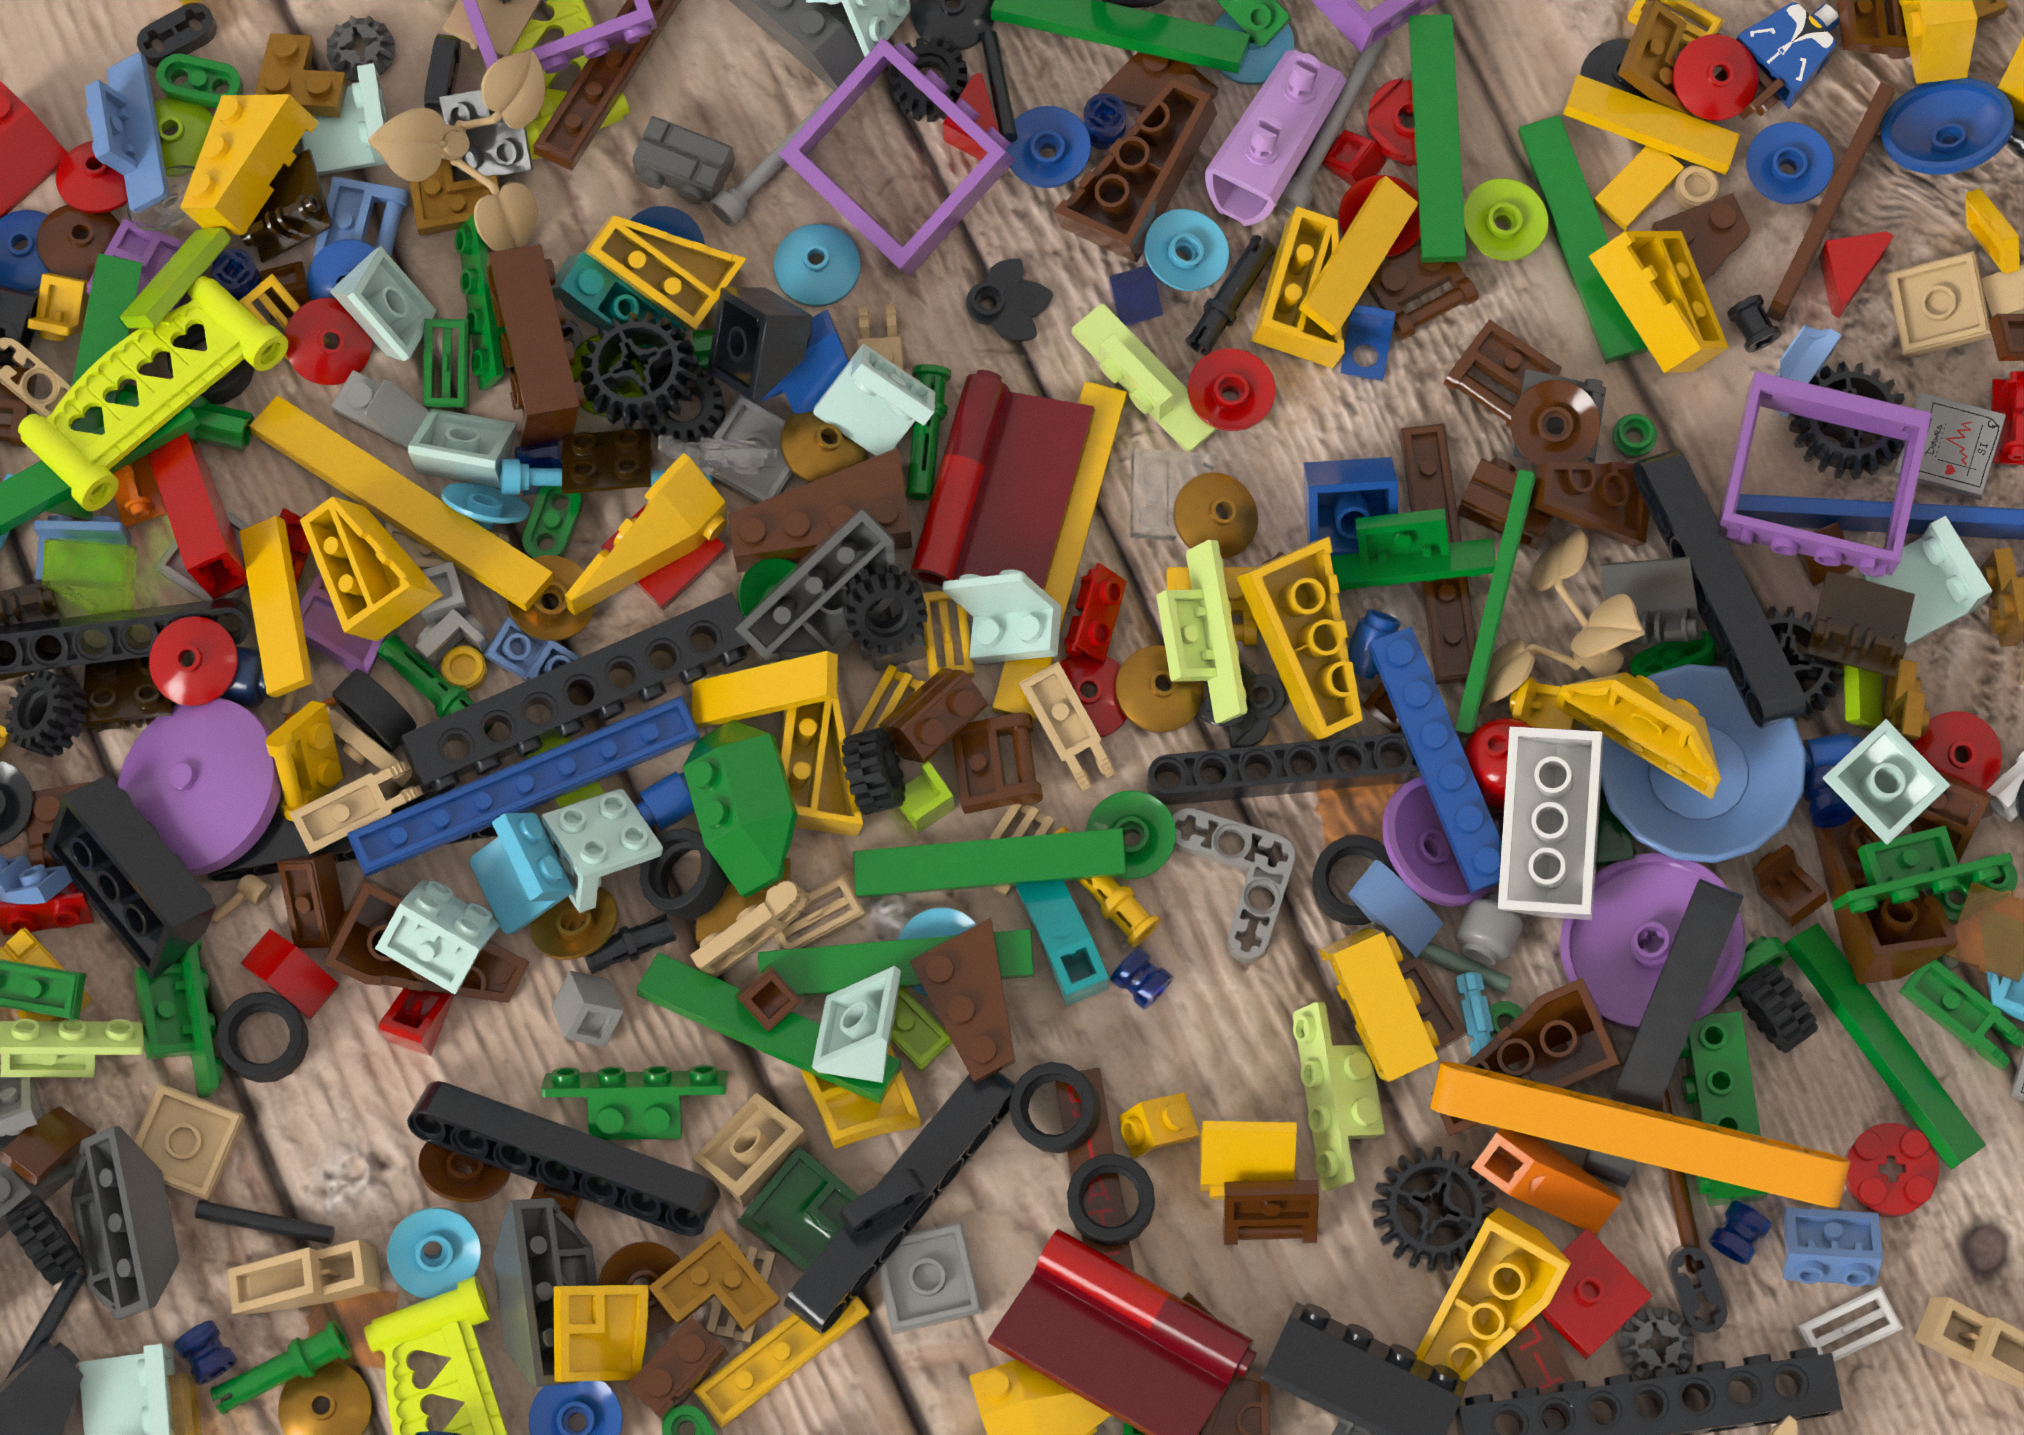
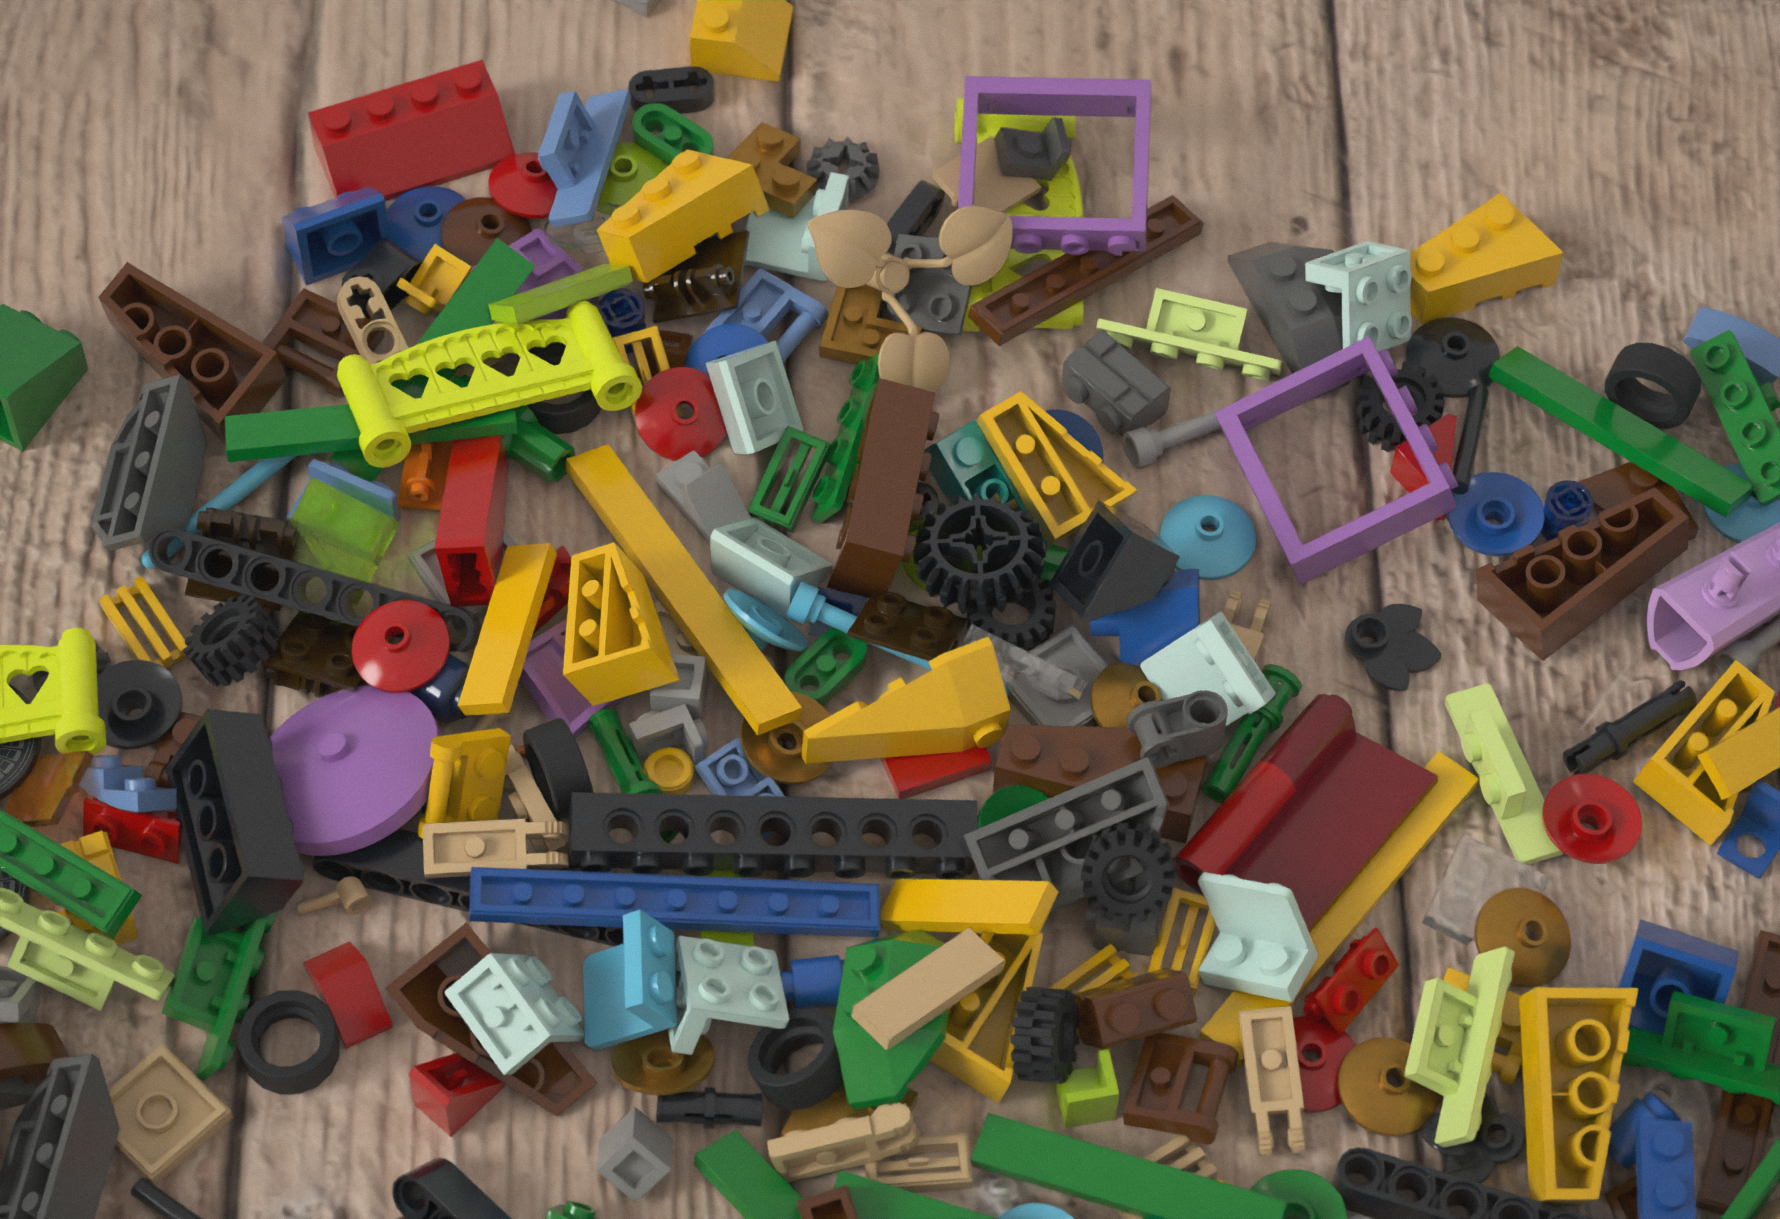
camera: 20 degrees right, 15 degrees down
reddish brown slope [277,852,345,948] -> none
clear blue slope [1109,265,1163,326] -> none
medium azure dish [1144,209,1229,291] -> none
none -> tan tile [852,928,1005,1051]
none -> yellowish green bracket [1096,288,1283,381]
none -> dark grey piece [1126,690,1228,768]

